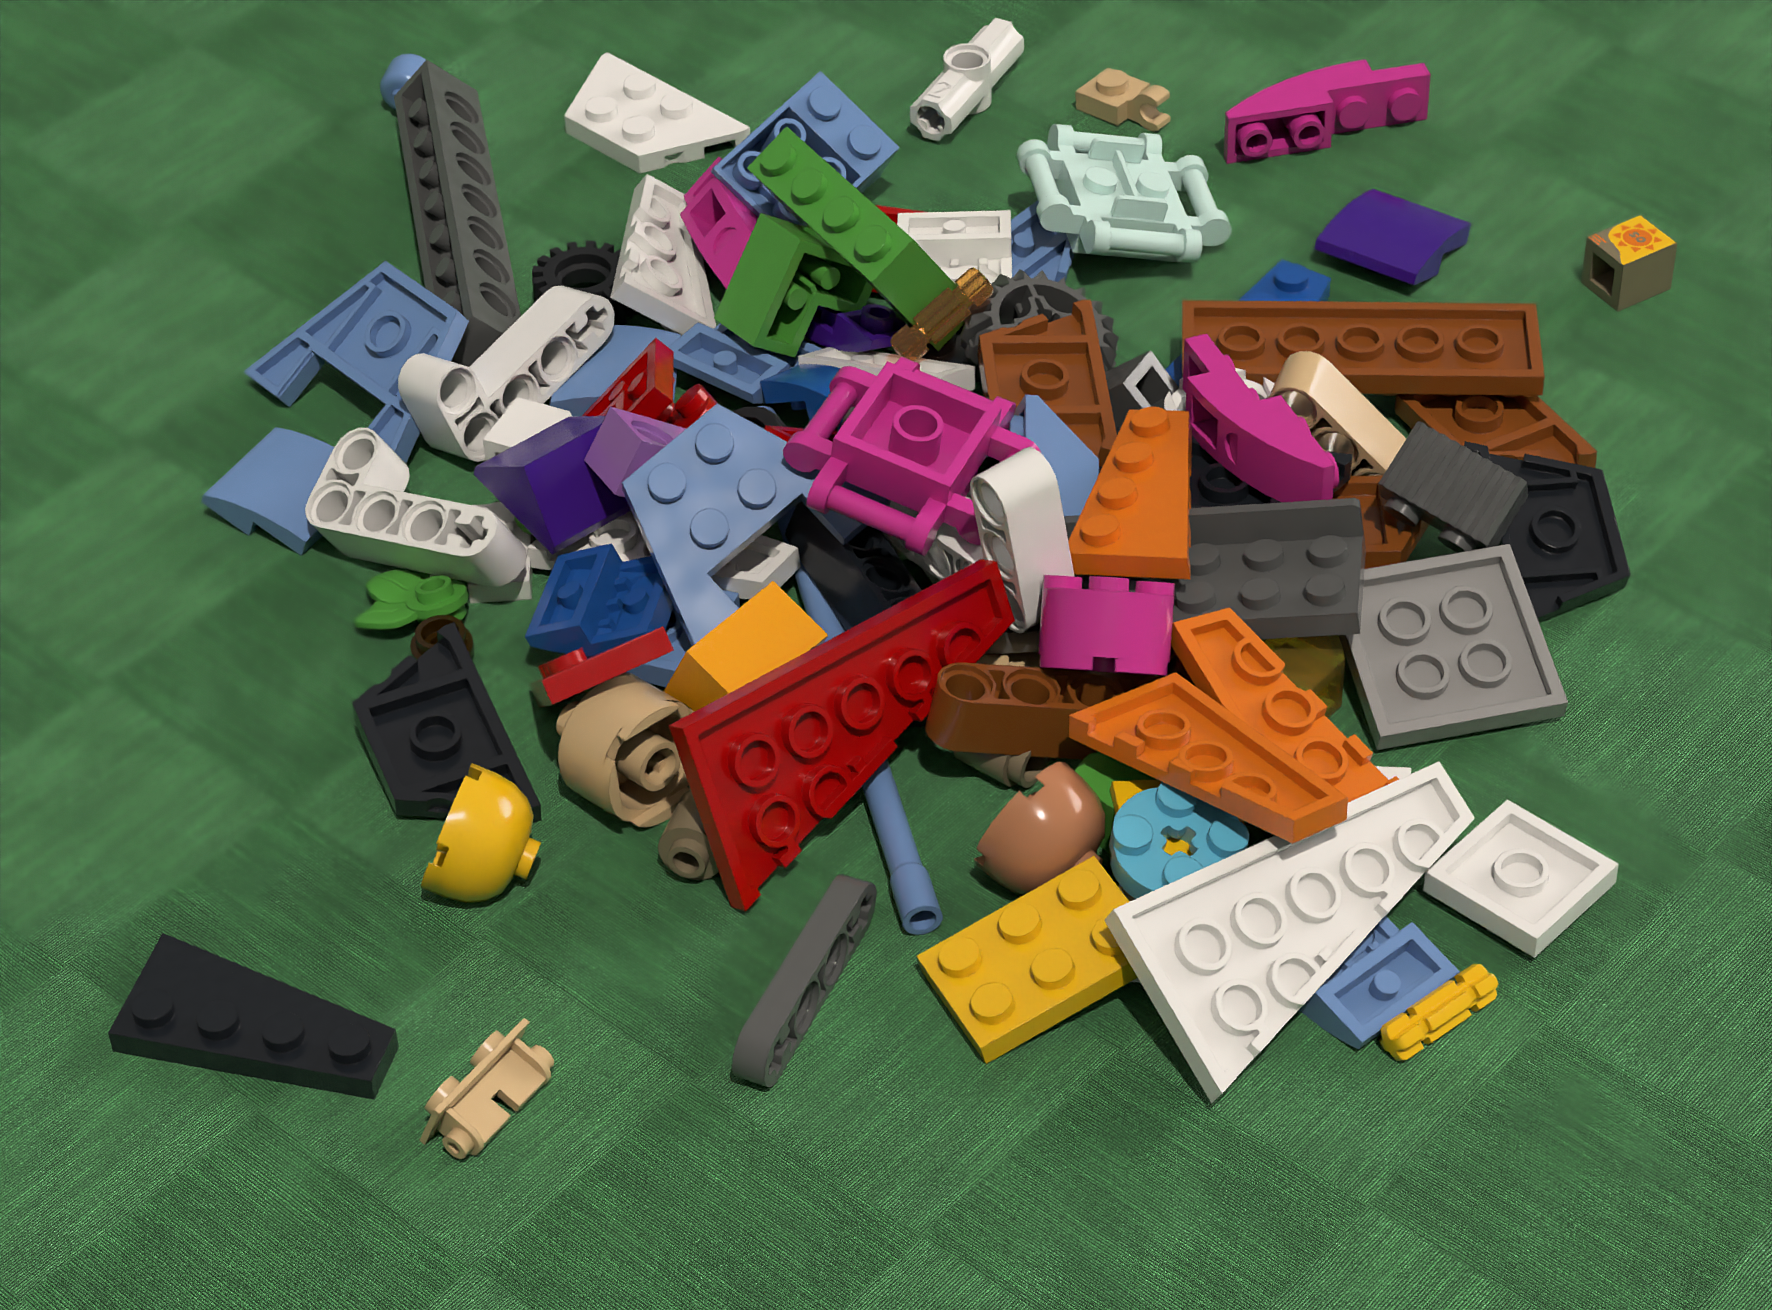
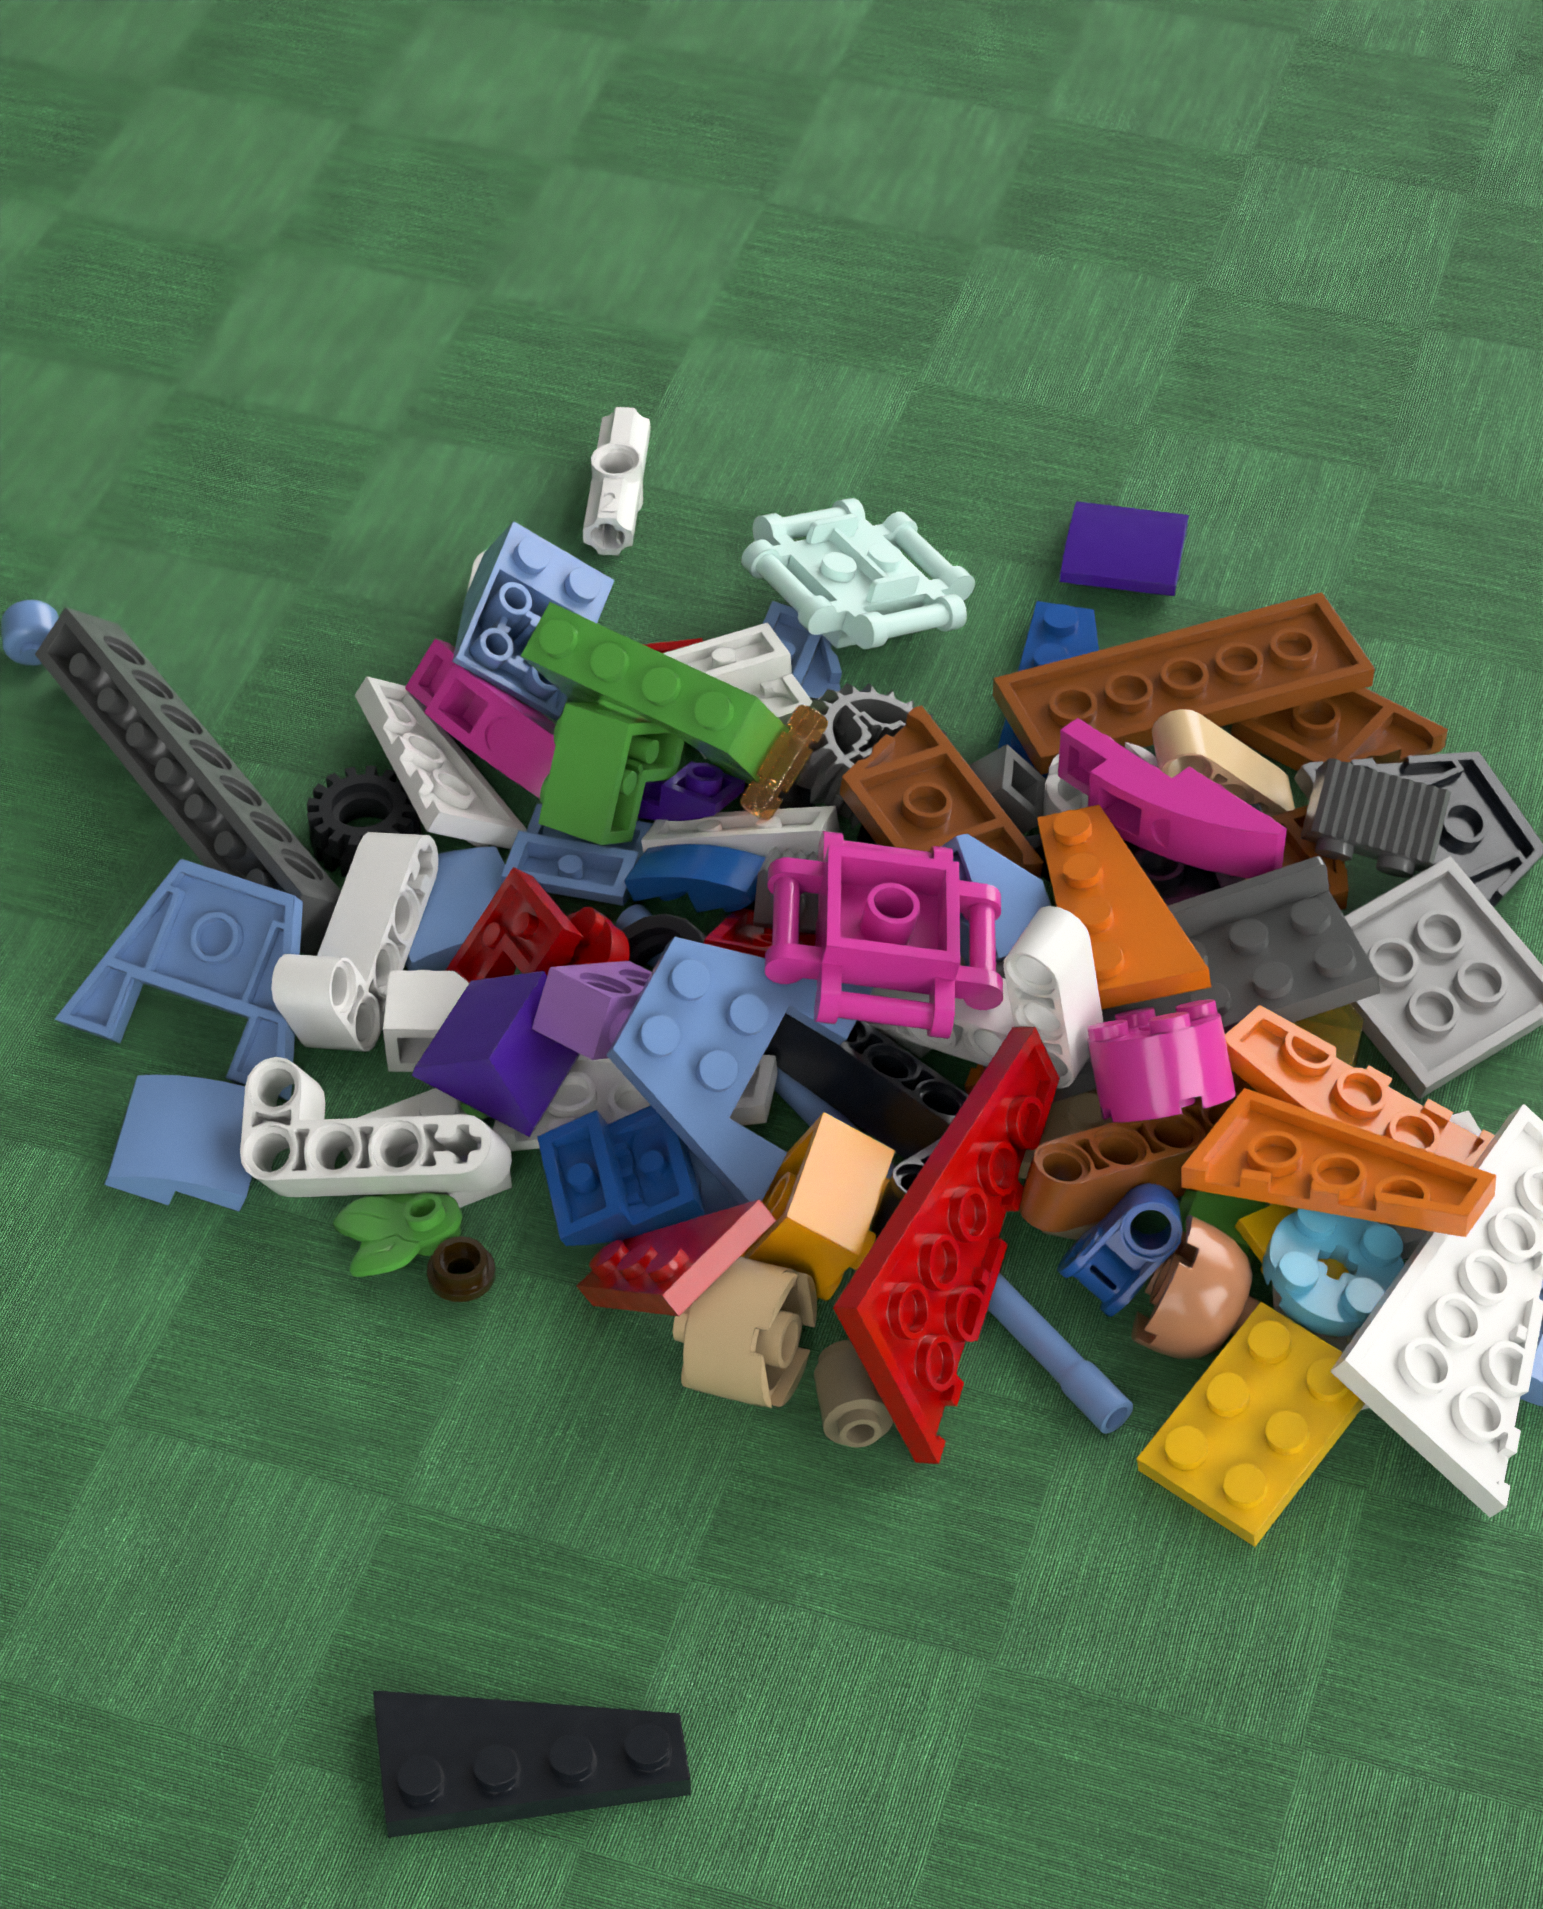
camera: 25 degrees left, 5 degrees up
black wing [352,622,542,823] -> none
tan hinge [420,1018,554,1159] -> none
yellow cylinder [421,763,541,903] -> none
white wing [564,52,750,174] -> none
dark grey beam [732,874,877,1088] -> none
tan plate [1075,68,1171,131] -> none
dark pink slope [1224,59,1431,164] -> none
dark tan brick [1581,215,1677,312] -> none
none -> blue piece [1057,1183,1183,1317]

